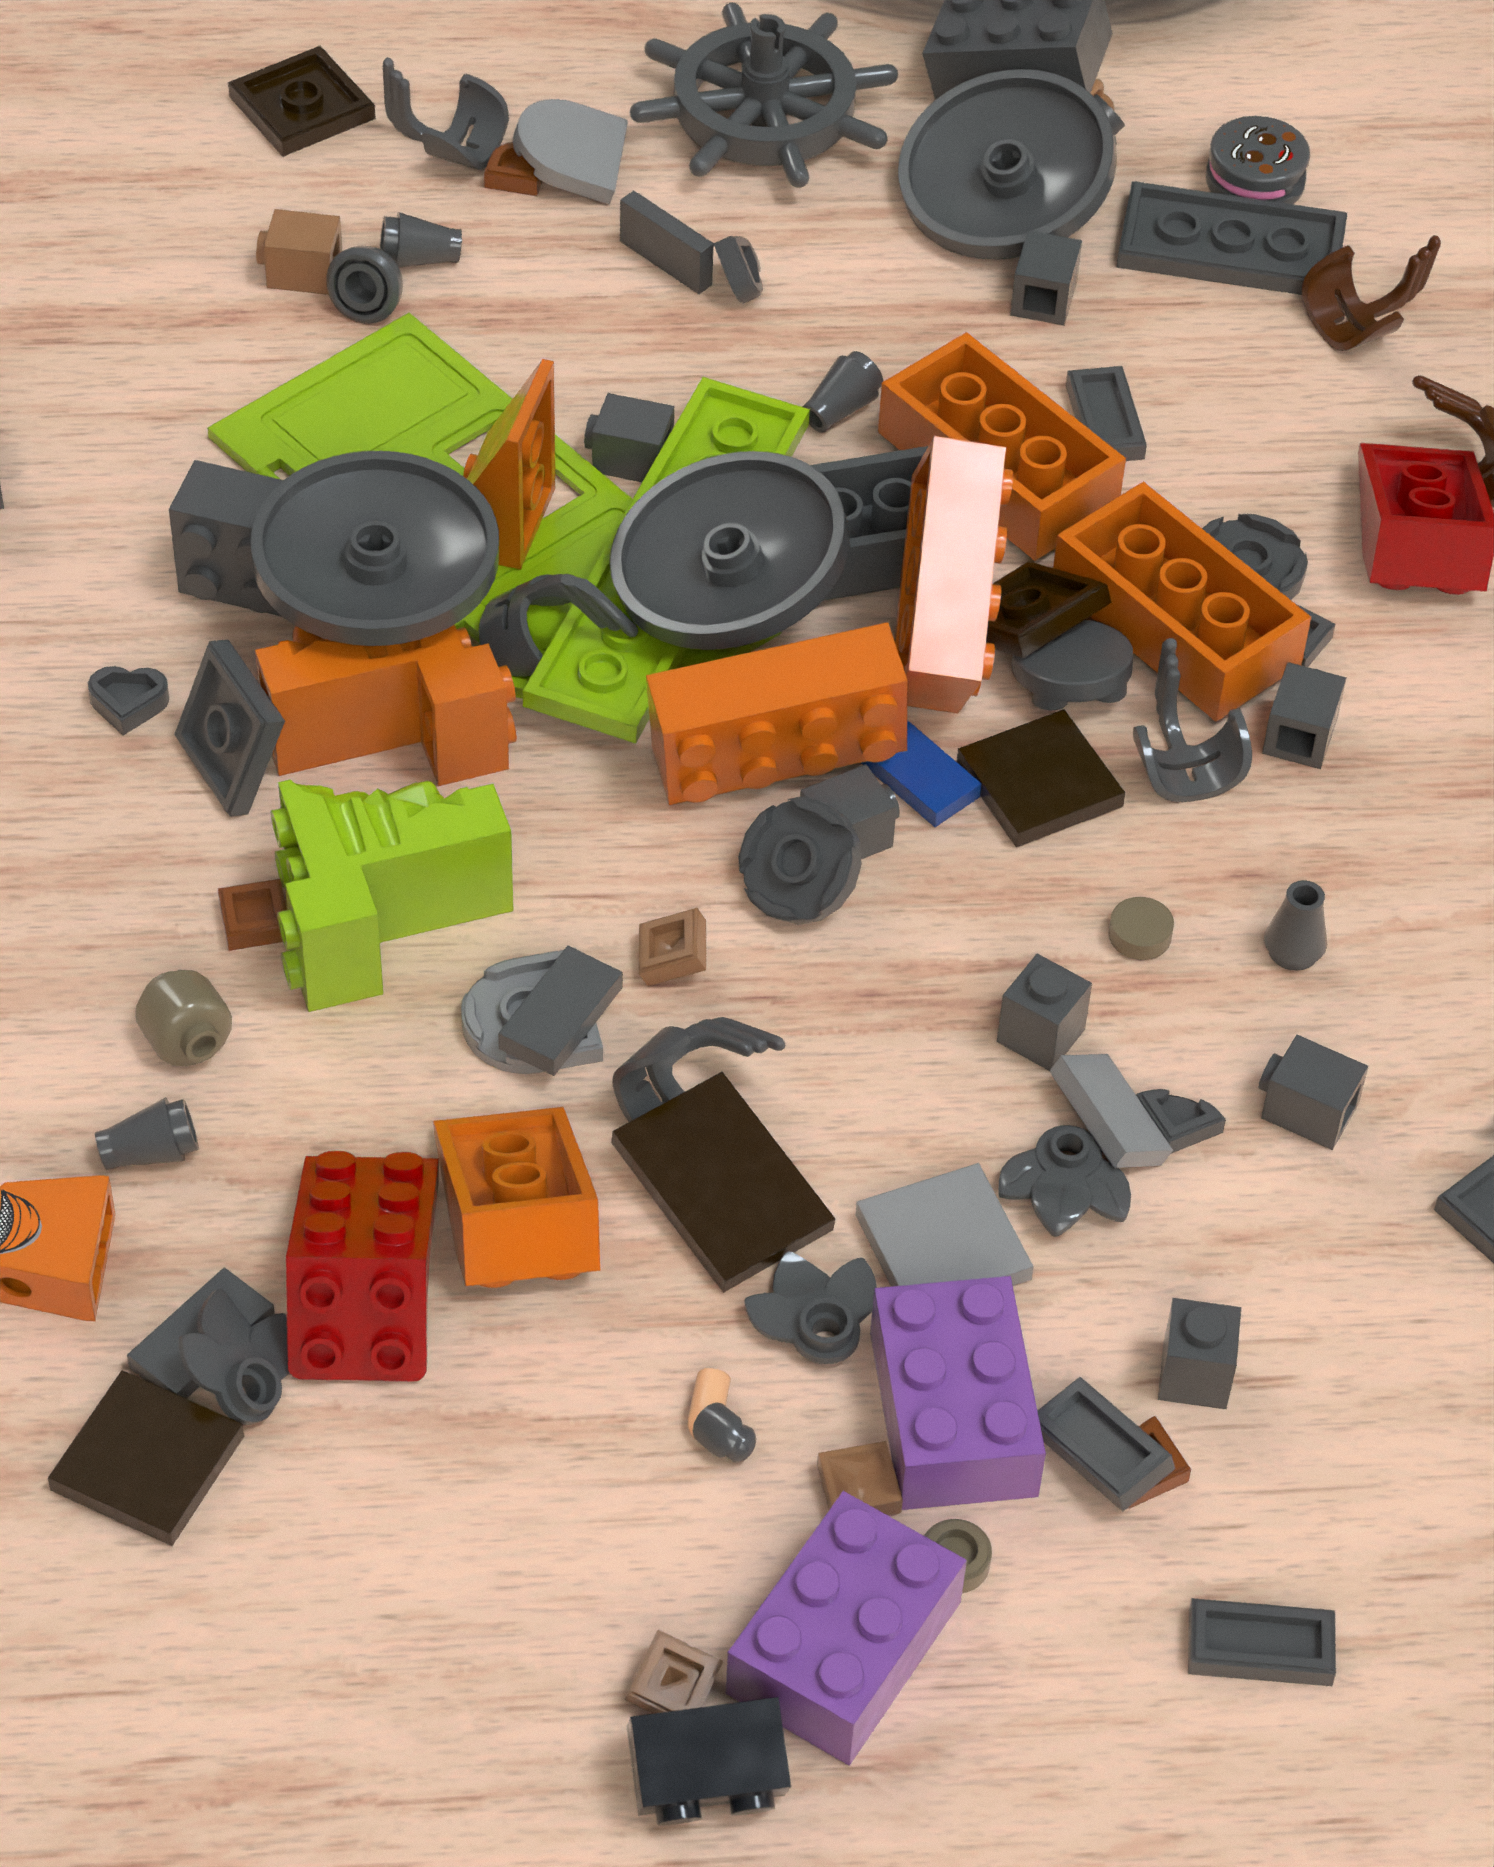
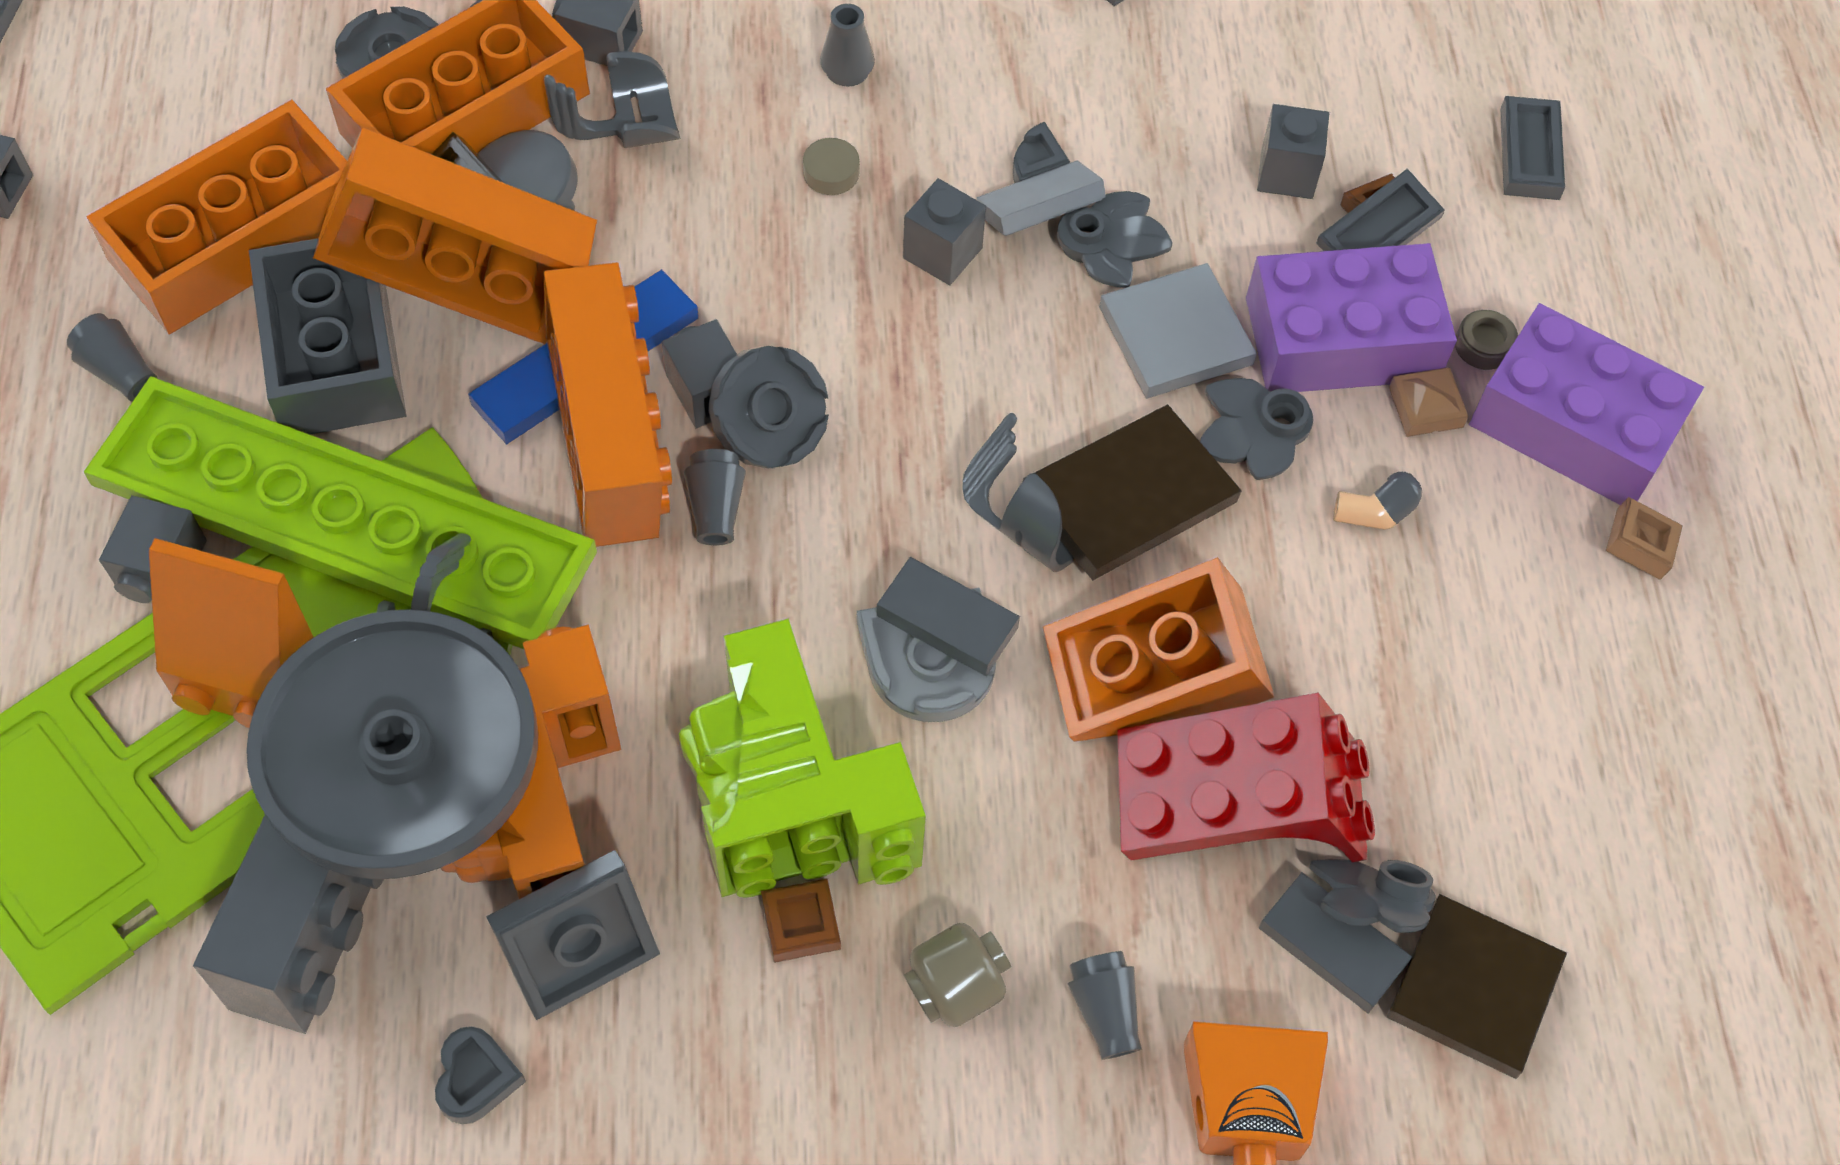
camera: 90 degrees left, 10 degrees up
dark grey dish [610,451,850,650] -> none
black brick [627,1697,791,1825] -> none
medium nougat tile [639,908,706,986] -> none
dark brown tile [957,709,1125,847] -> none
dark grey tile [1066,366,1147,461] -> none
dark grey brick [1258,1034,1369,1150] -> none
none -> dark grey cone [684,449,746,546]

